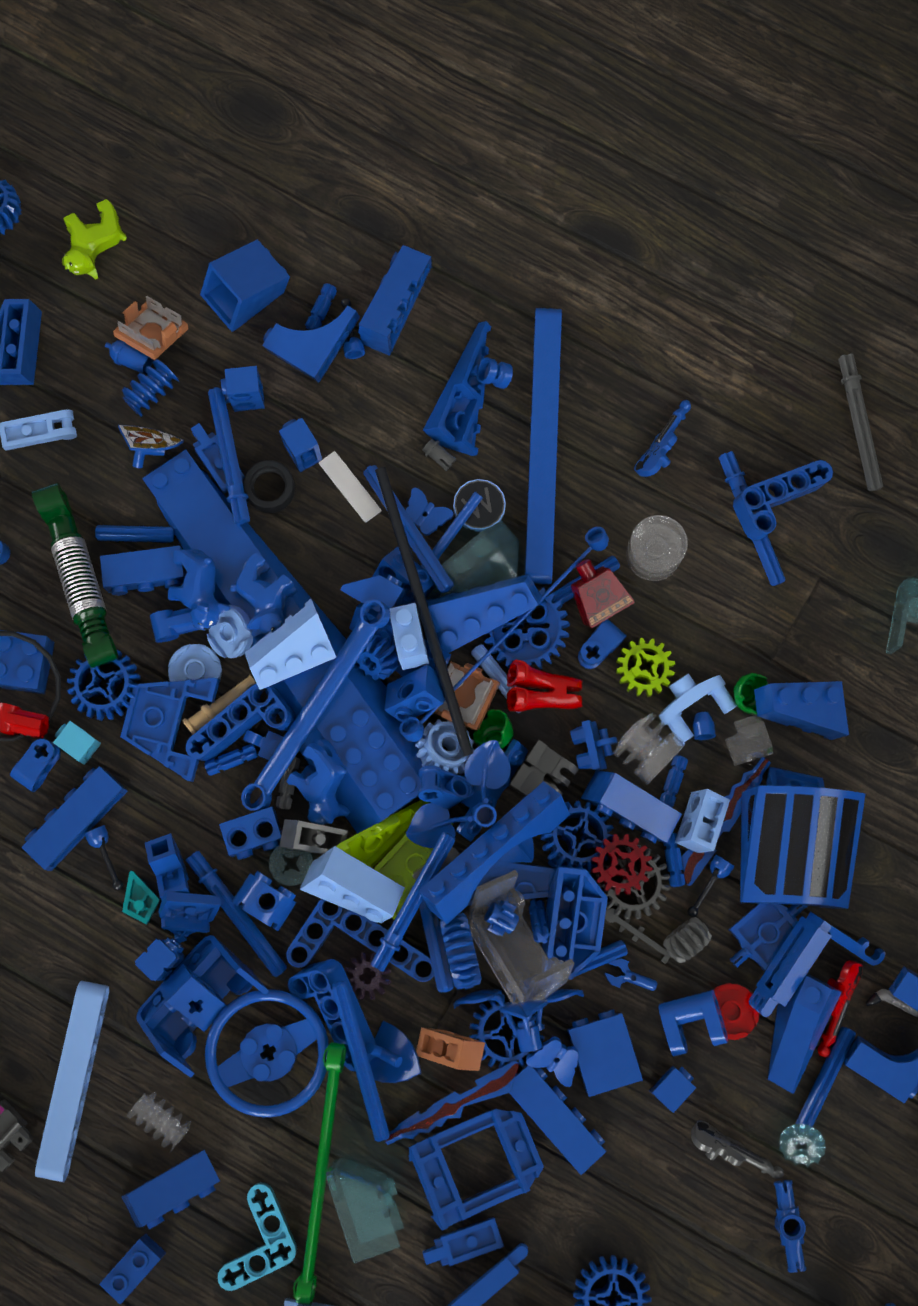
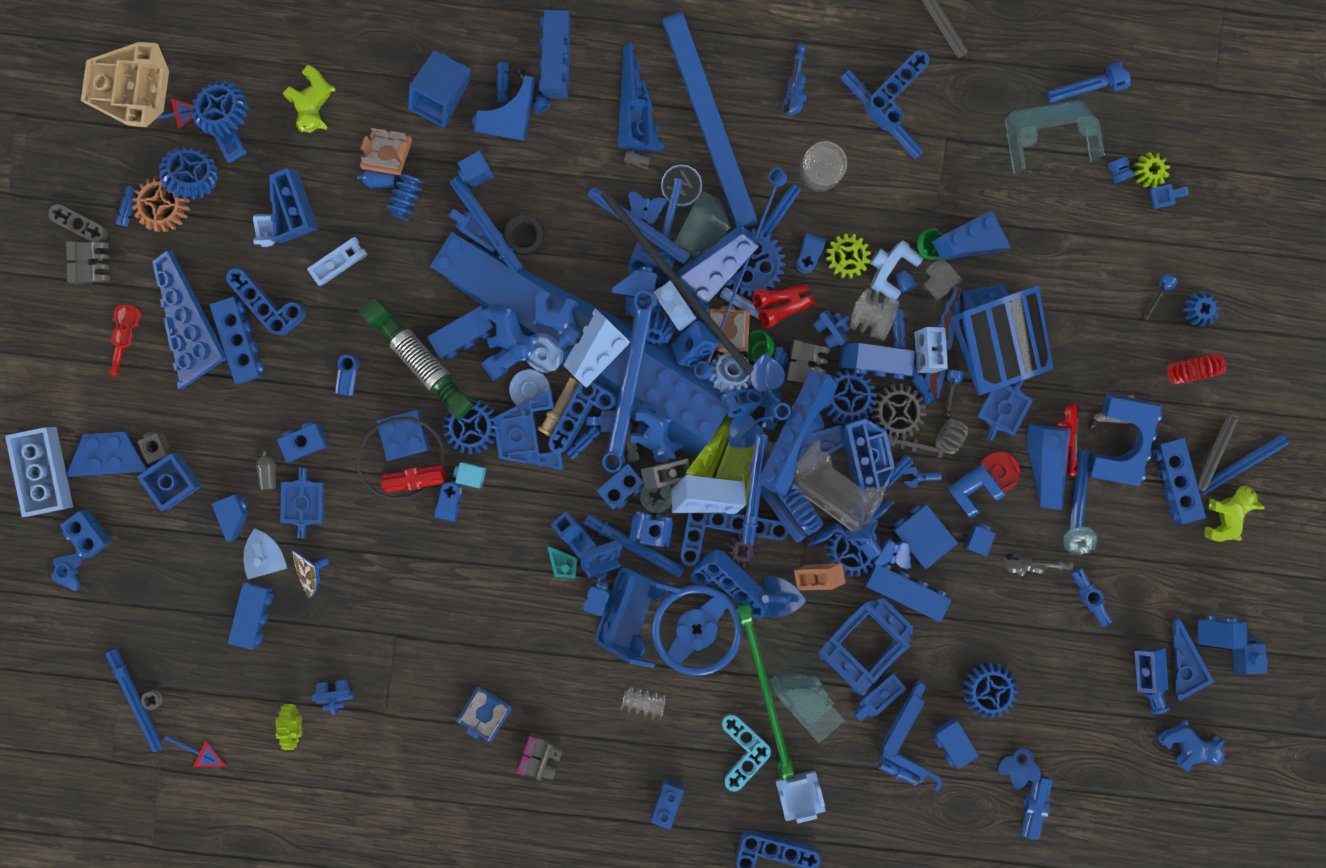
camera: 25 degrees left, 10 degrees up
blue brick [21,766,128,871] -> none
light blue beam [35,981,109,1182] -> none
hinge [84,825,124,891] -> none
blue axle [95,525,175,542] -> none
shield [118,425,184,468] -> none
blue wedge [121,1150,220,1229] -> none
blue brick [159,964,227,1032] -> none
blue brick [279,418,323,473] -> none
white sticker [319,451,382,523] -> none
blue axle [332,981,389,1142] -> none
blue sword [385,1061,519,1145] -> none
blue wheel [477,357,513,389] -> none
blue gear [484,900,519,936] -> none
blue axle [529,899,550,944] -> none
torso [571,559,635,628] -> none
dark red gear [591,834,652,895] -> none
blue hinge [749,912,885,1017] -> none

